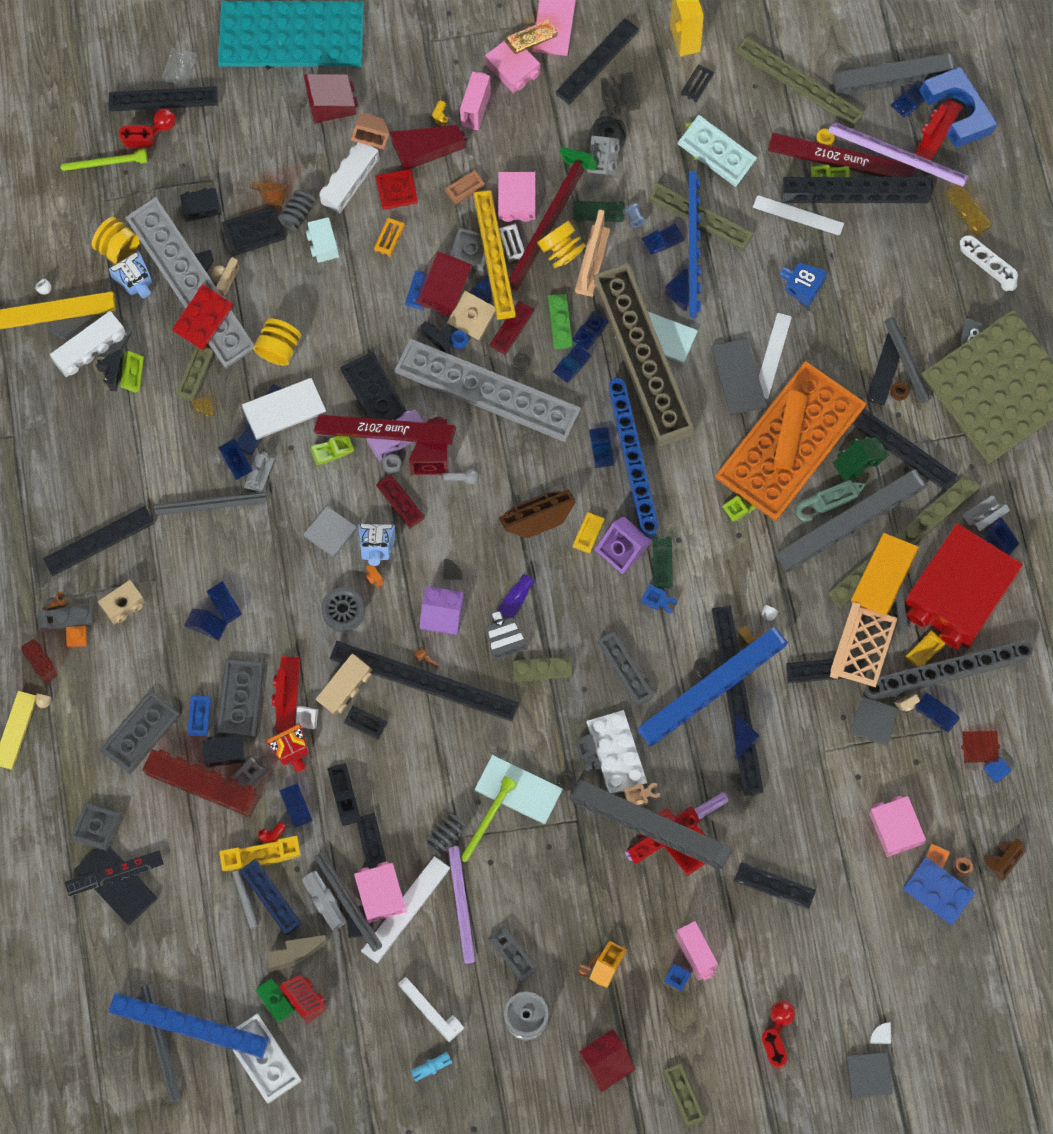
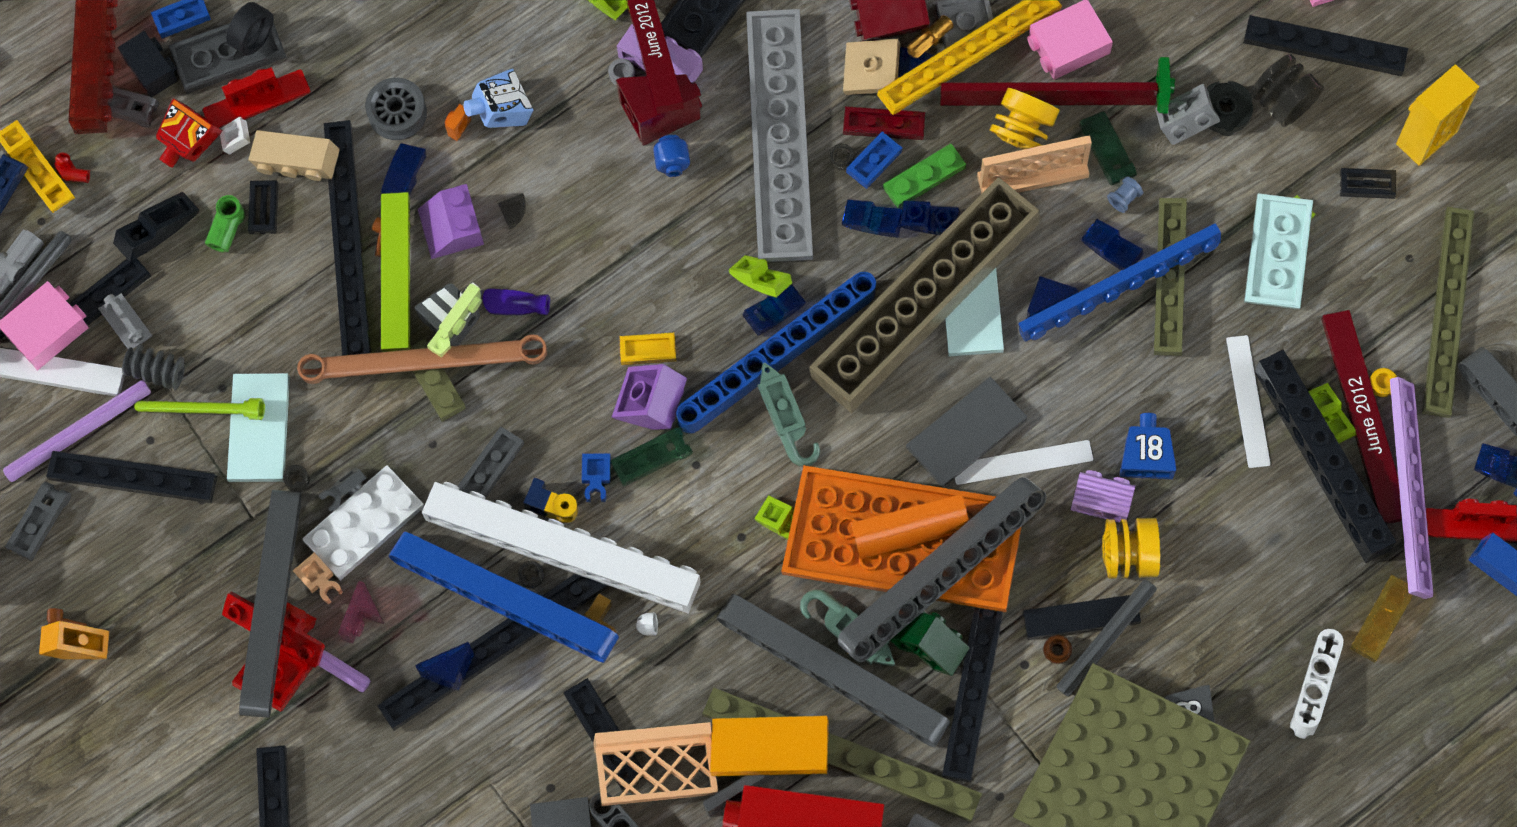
camera: 65 degrees right, 0 degrees up
clear blue slope [279,783,313,828] -> none
light grey tile [303,506,357,558] -> none
dark red tile [376,474,425,529] -> none
black slope [420,321,450,354] -> none
light grey bar [442,469,478,484] -> none
blue plate [450,330,468,349] -> none
white tile [499,224,525,263] -> none
reddish brown wedge [499,489,576,538] -> none
blue plate [664,964,691,992] -> none
bright pink brick [676,921,718,981] -> none
none -> black plate [46,451,217,503]
none -> light grey hinge [98,293,152,349]
none -> bright green piece [205,195,245,253]
none -> black tyre [226,2,274,56]
none -> nougat piece [297,334,547,384]
none -> clear pink slope [338,581,384,644]
none -> clear blue slope [381,143,426,195]
none -> lime tile [381,192,410,352]
none -> white brick [422,482,701,614]
none -> yellowish green hinge [427,284,482,357]
none -> leg [524,478,578,523]
none -> blue head [653,135,690,177]
none -> lime slope [729,255,792,298]
none -> sand green plate [757,363,820,467]
none -> dark grey beam [838,477,1047,662]
none -> blue plate [846,131,902,189]
none -> pearl gold axle [907,15,954,58]
none -> lavender brick [1071,470,1135,523]
none -> yellow wheel [1102,518,1160,579]

